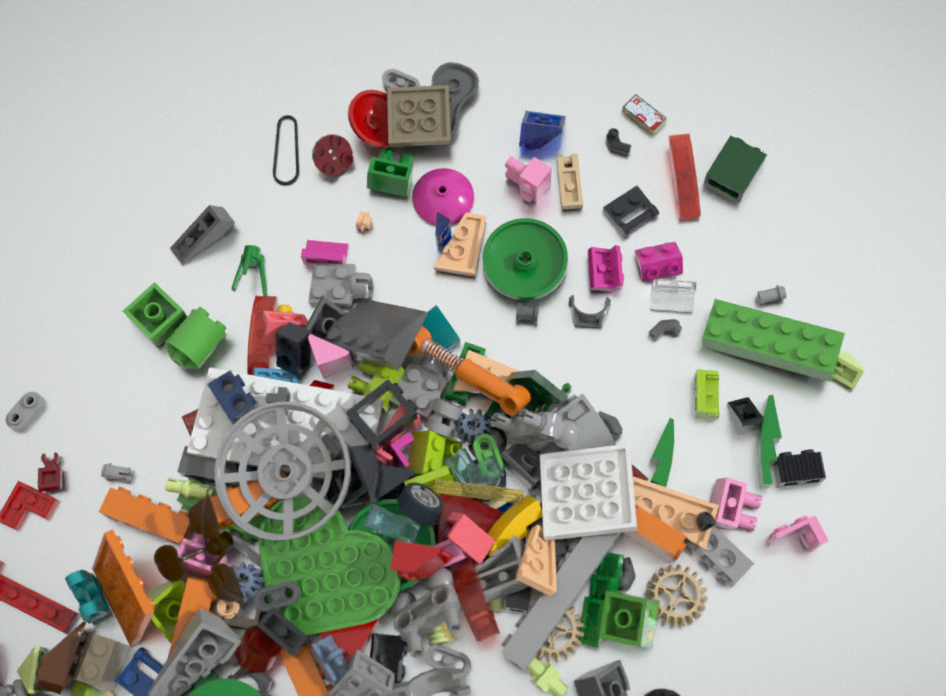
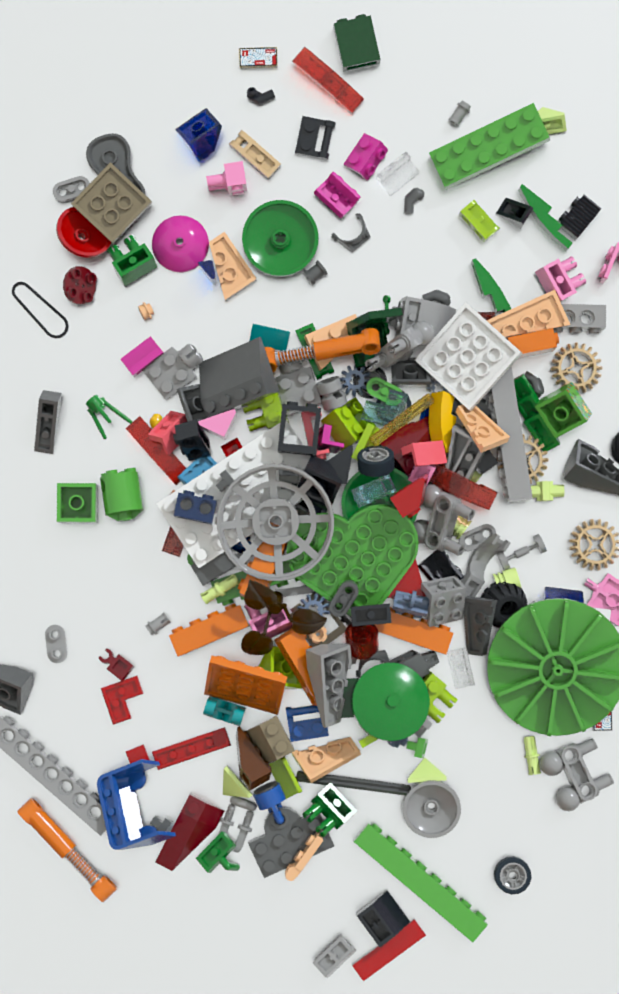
camera: 50 degrees left, 15 degrees up
black hinge [696,512,716,531] -> none

